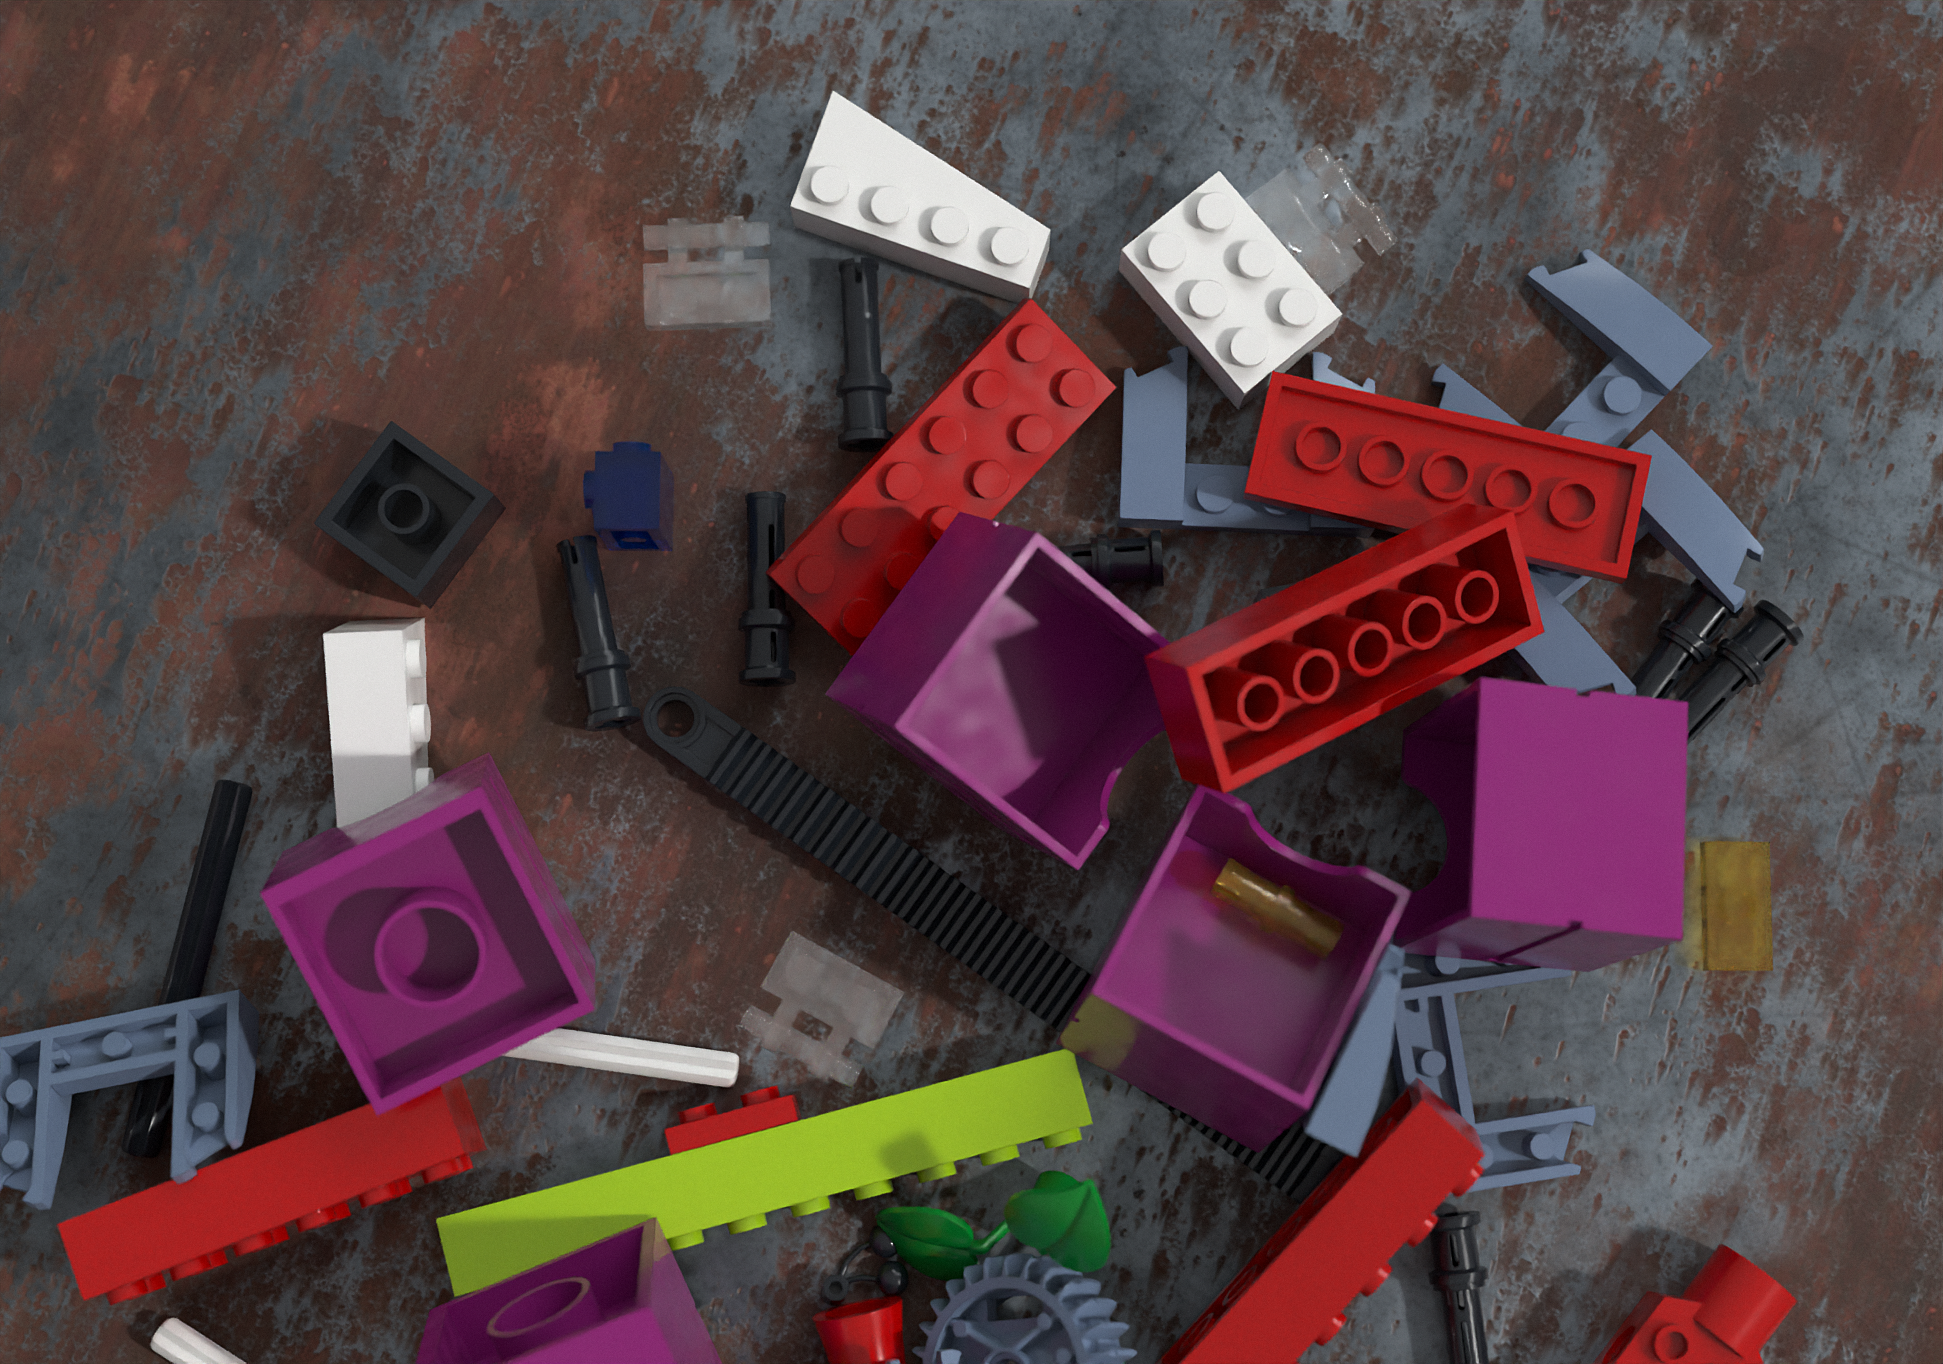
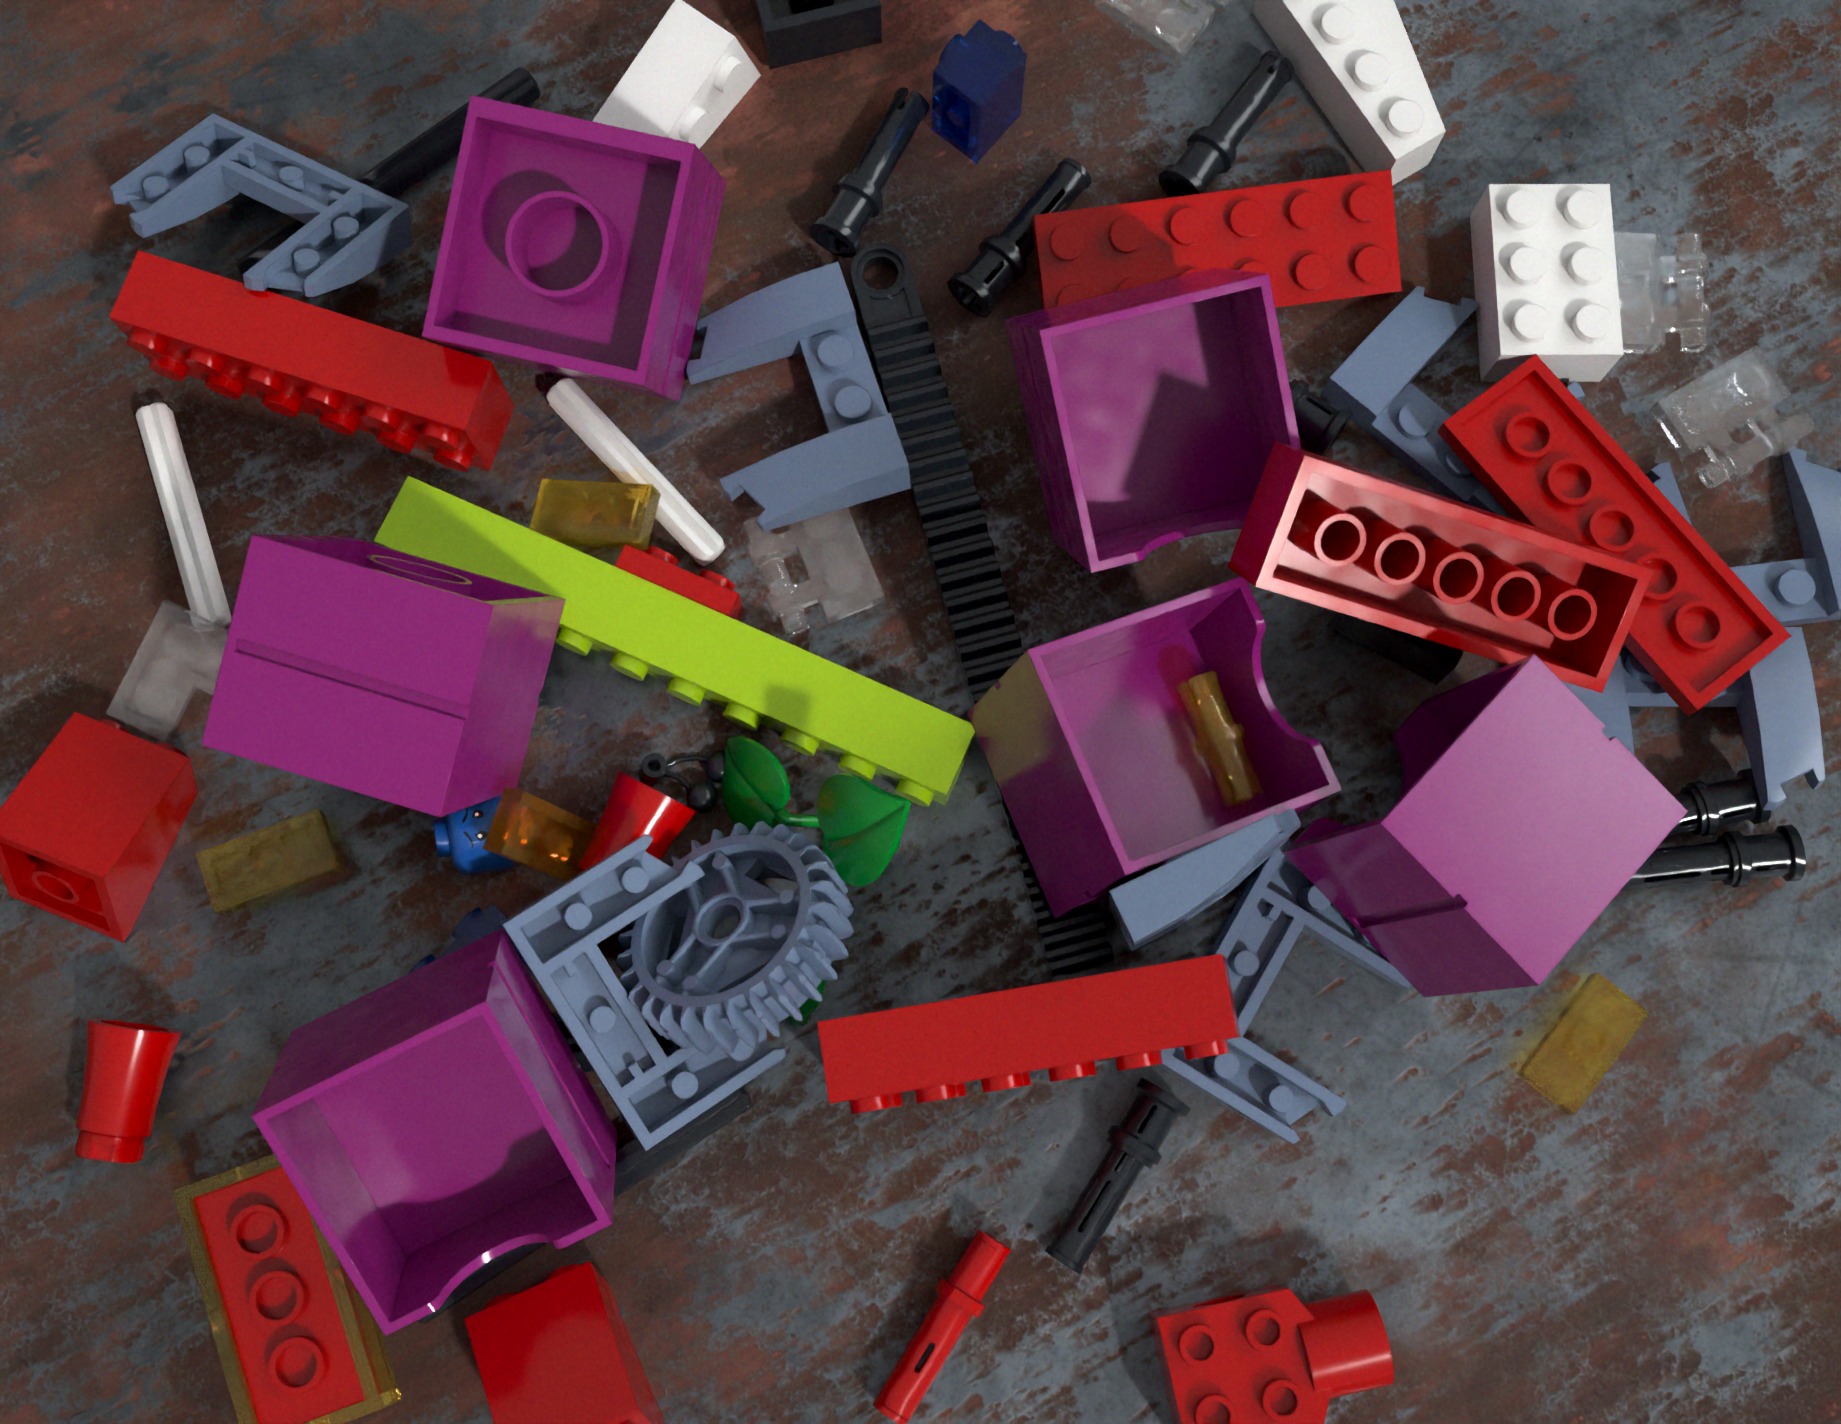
camera: 35 degrees right, 5 degrees down
none -> clear yellow plate [529,479,661,550]
none -> sand blue wedge [686,261,911,532]
none -> clear plate [1649,345,1815,489]

